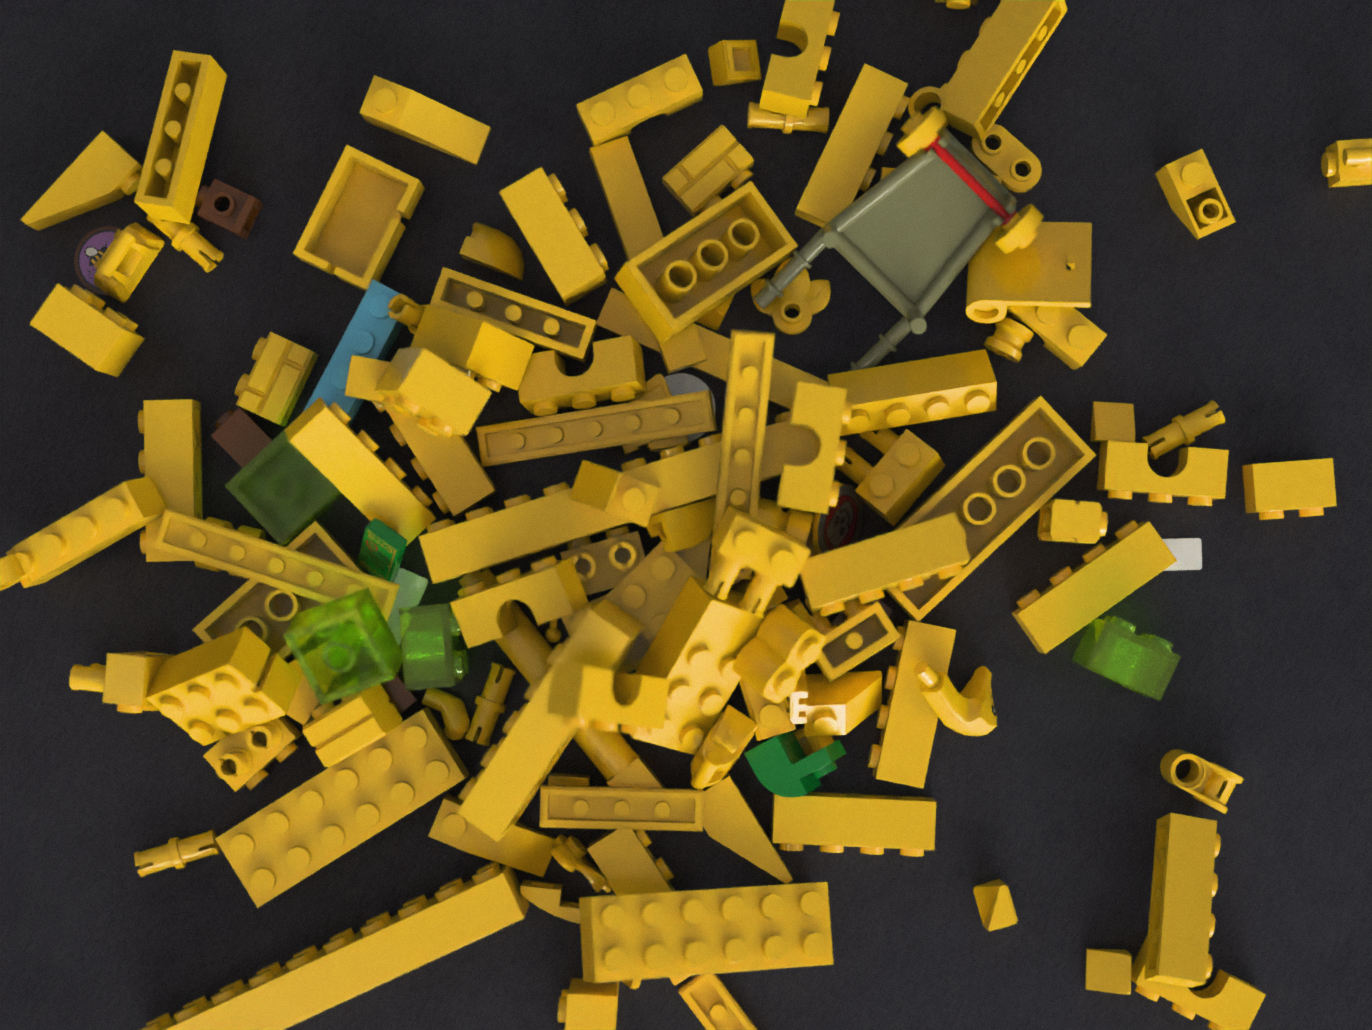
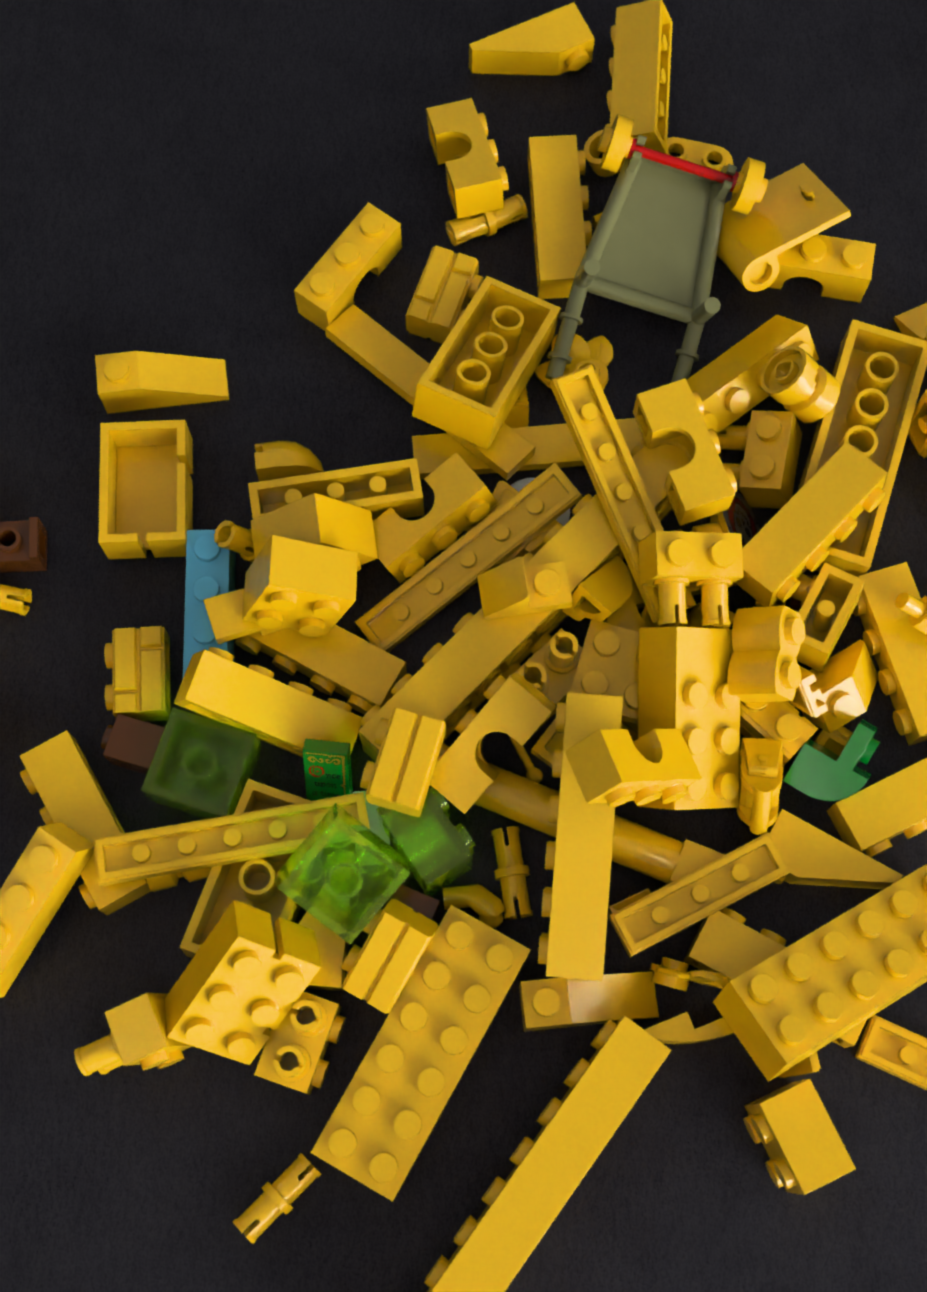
camera: 25 degrees left, 15 degrees down
yellow brick [499,167,609,307] -> none
yellow slope [708,40,762,86] -> none
yellow wheel [983,317,1034,363] -> none
yellow slope [1155,149,1236,240] -> none
none -> yellow brick [360,707,446,817]
none -> yellow wheel [761,345,840,423]

